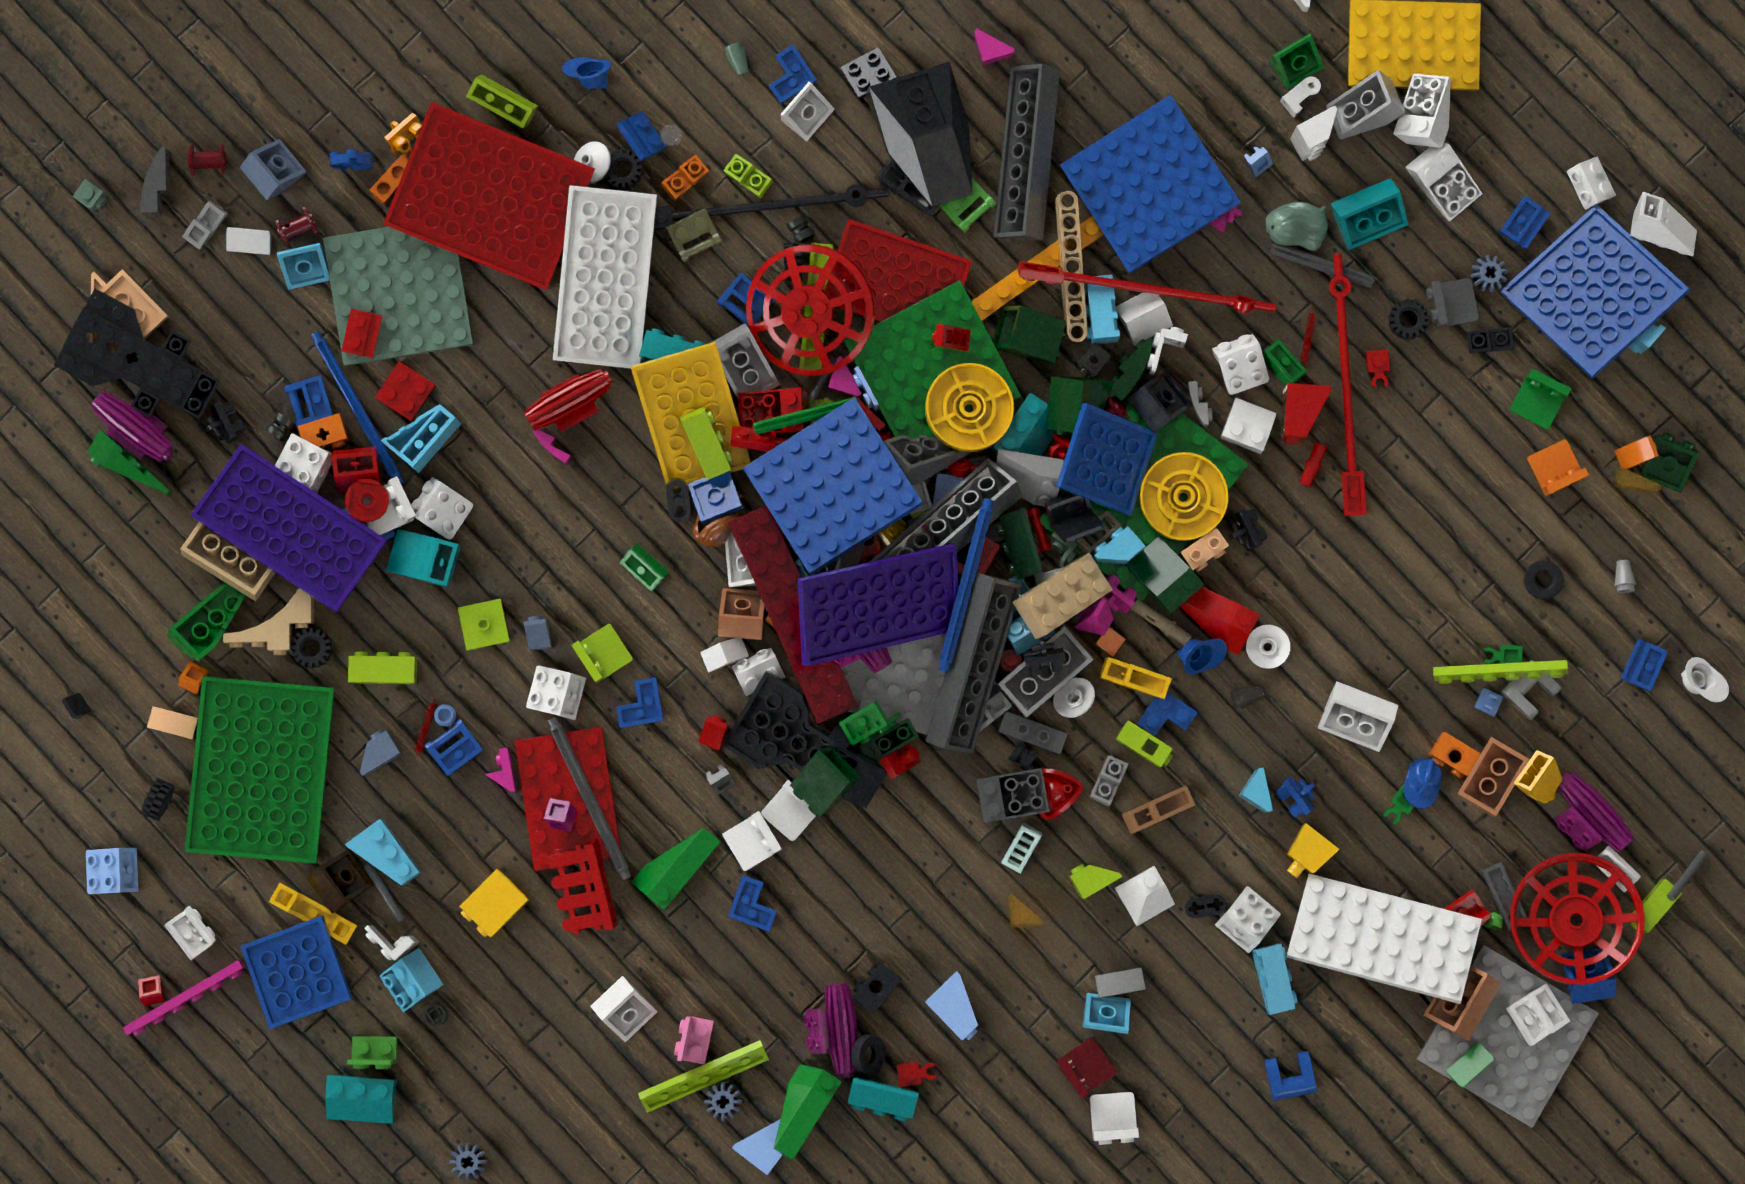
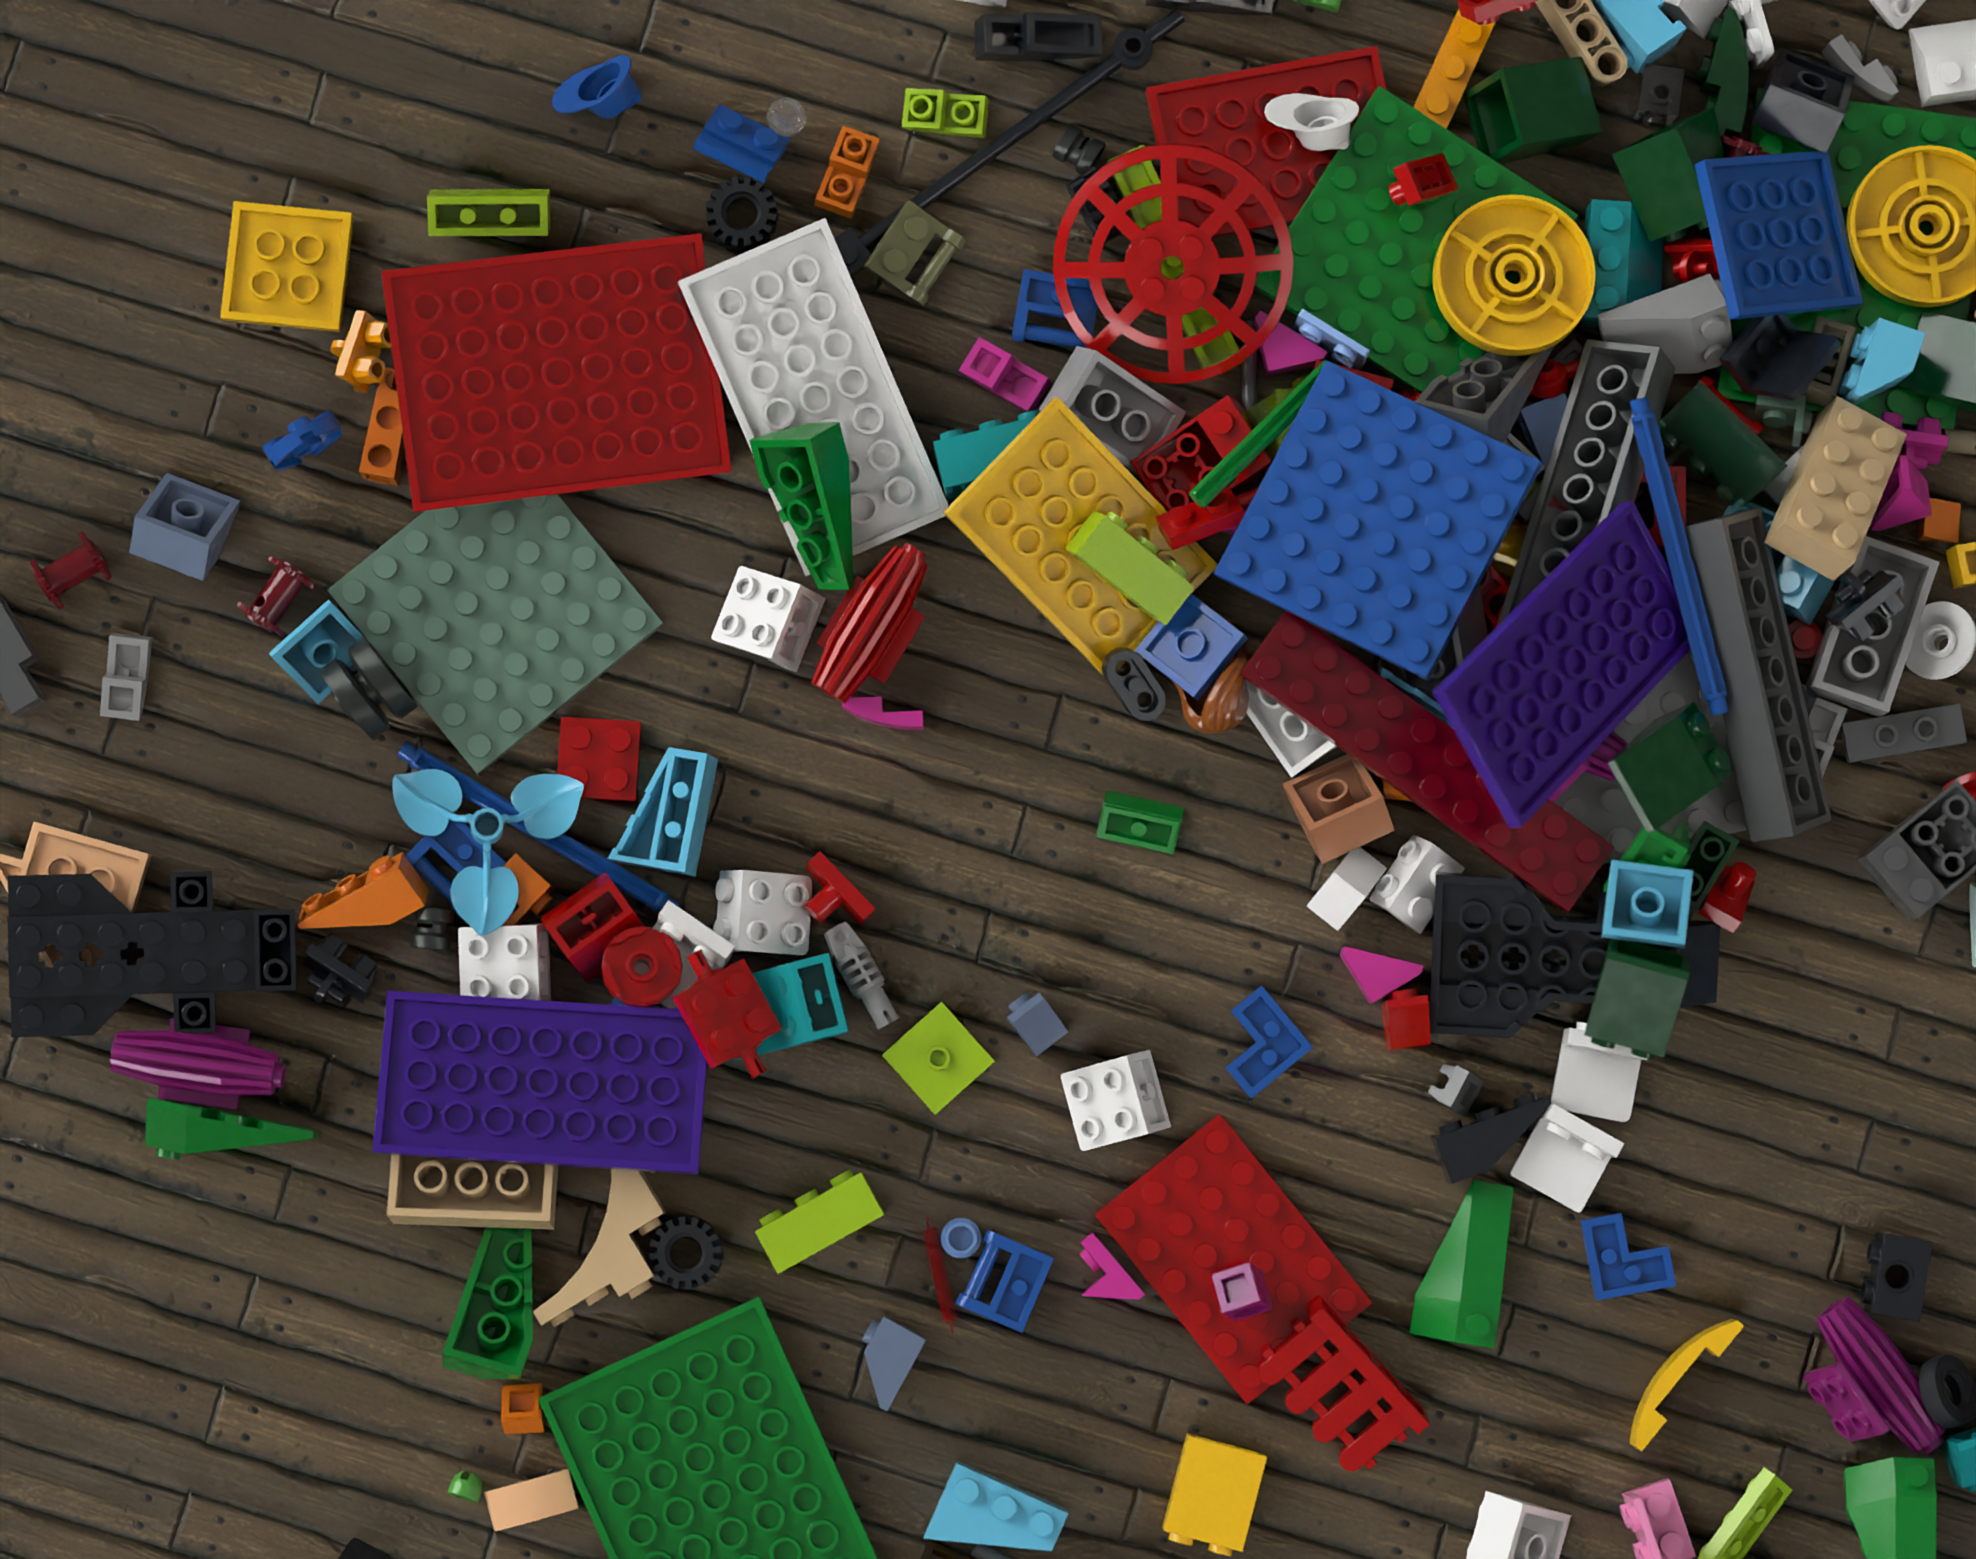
camera: 30 degrees left, 0 degrees up
white slope [226,227,272,255] -> none
red plate [341,309,383,359] -> none
dark grey piece [547,717,631,880] -> none
lime bracket [571,624,633,683] -> none
white dish [574,141,611,184] -> none
black wheel [1008,741,1038,771] -> none
none -> yellow plate [220,201,354,332]
none -> orange slope [297,852,429,929]
none -> pearl dark grey wheel [319,637,418,740]
none -> medium azure plant [392,769,584,936]
none -> bright green hinge [448,1470,482,1503]
none -> red plate [672,949,782,1078]
none -> white bracket [711,566,826,672]
none -> green wedge [749,422,854,590]
none -> red tile [804,851,876,926]
none -> light grey hinge [824,922,900,1030]
none -> dark pink slope [959,337,1051,412]
none -> black slope [974,12,1102,61]
none -> white piece [1264,93,1359,151]
none -> dark pink slope [1340,946,1423,1004]
none -> black slope [1431,1092,1551,1184]
none -> medium azure slope [1602,860,1693,948]
none -> dark green slope [1608,702,1733,833]
none -> yellow slope [1630,1319,1744,1451]

